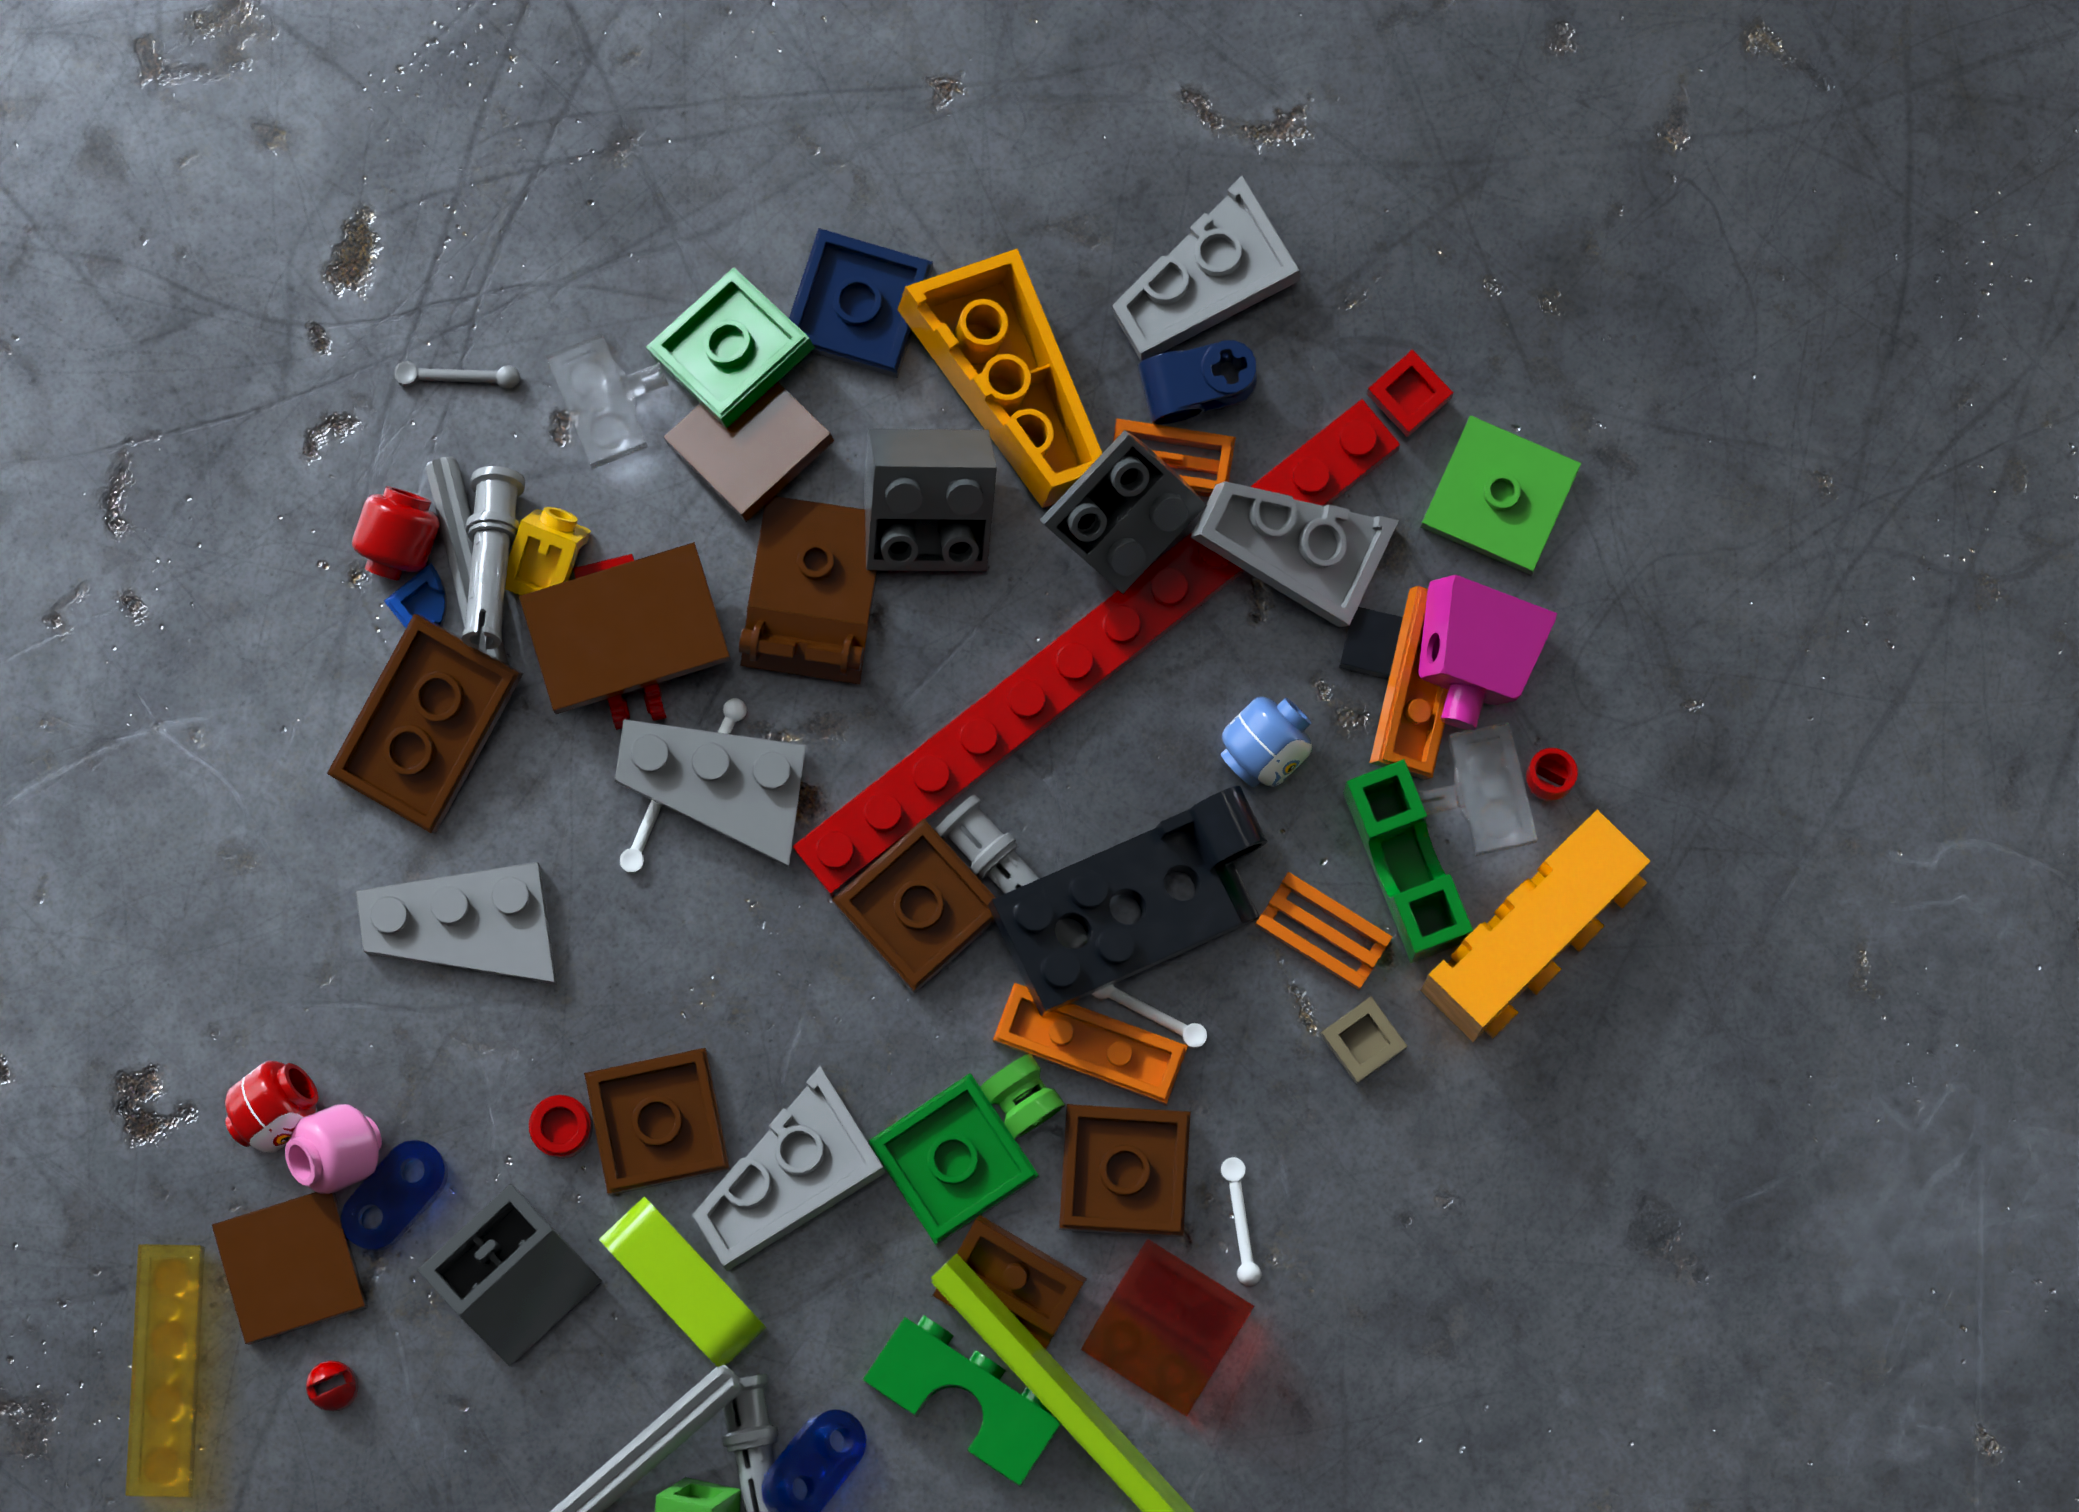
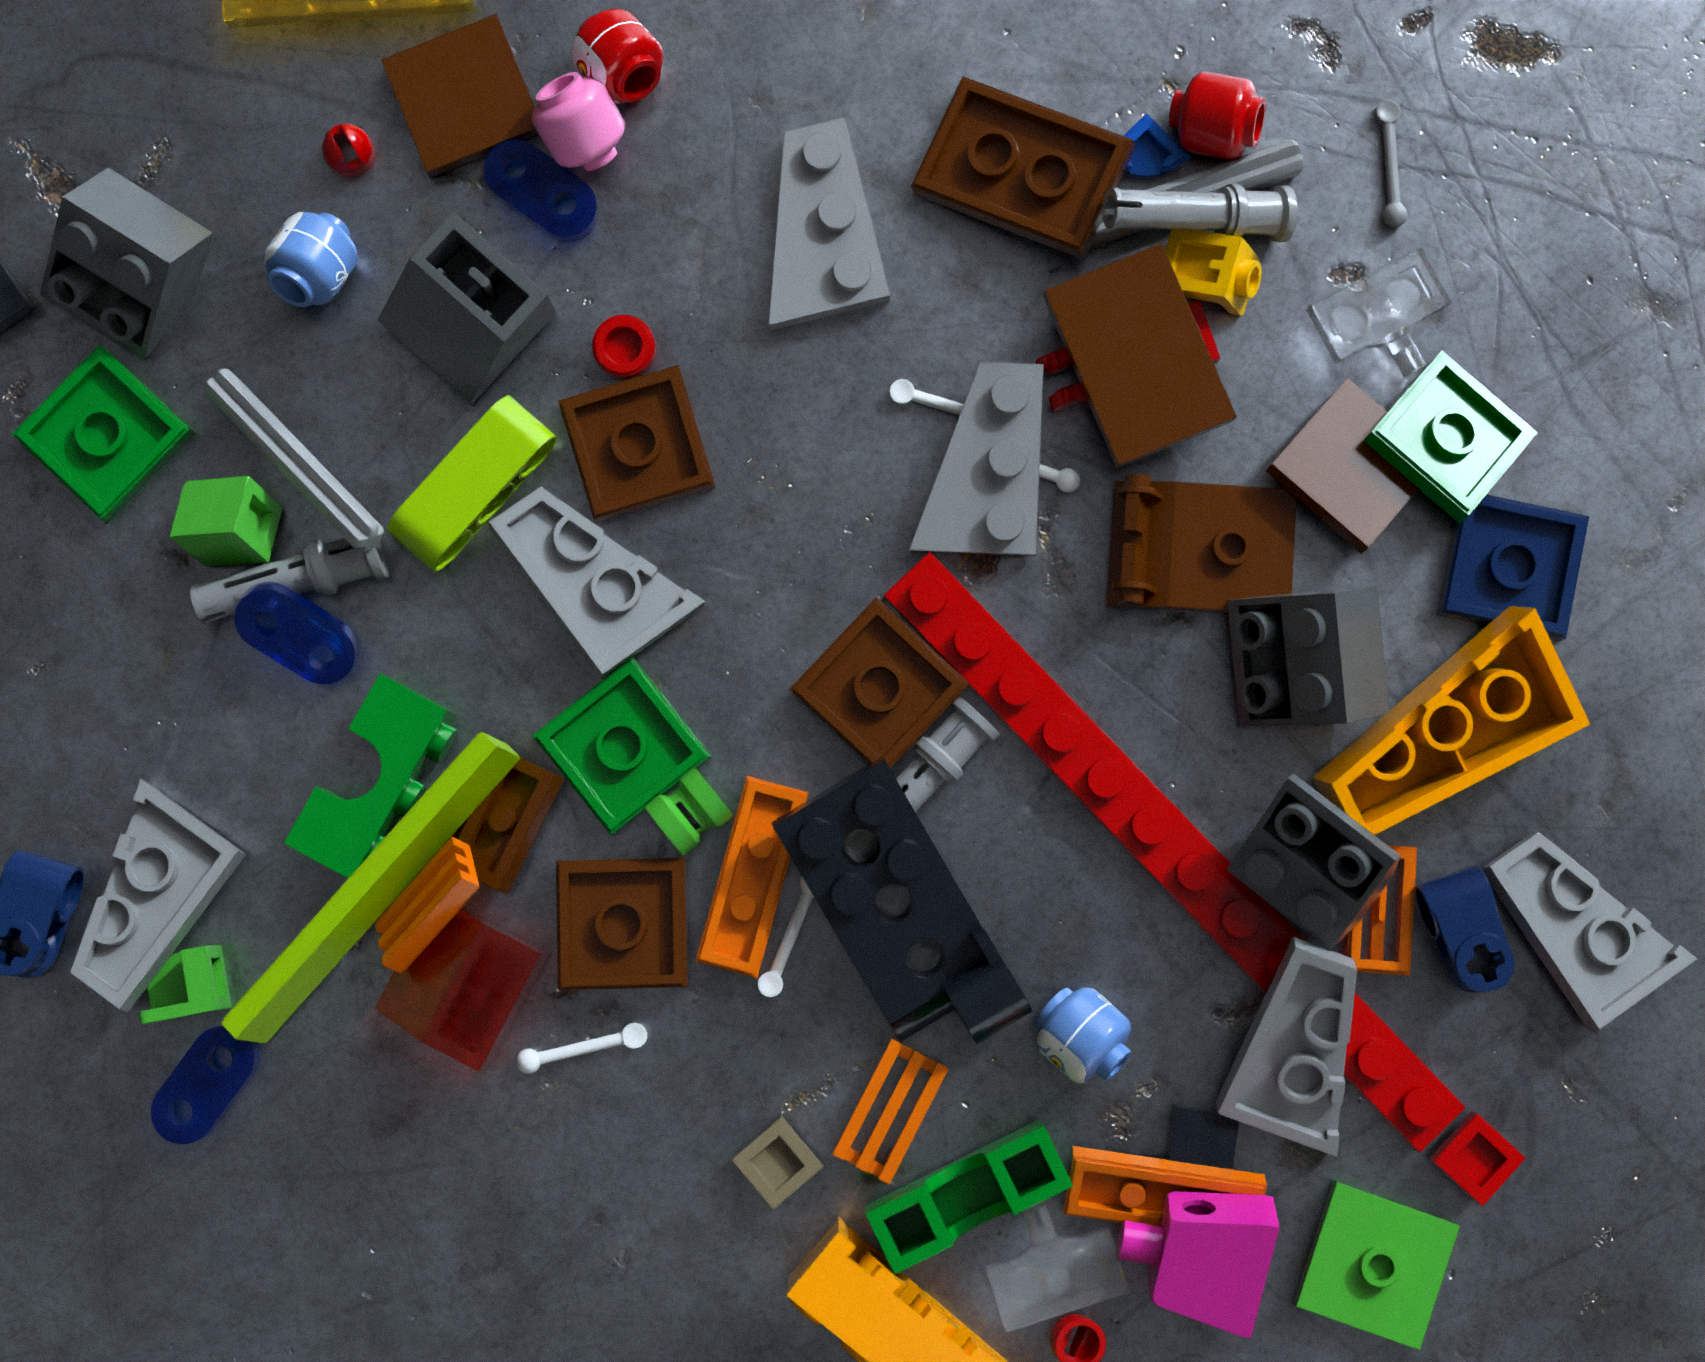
camera: 80 degrees right, 5 degrees up
none -> medium blue head [262,212,359,307]
none -> orange tile [375,836,480,974]

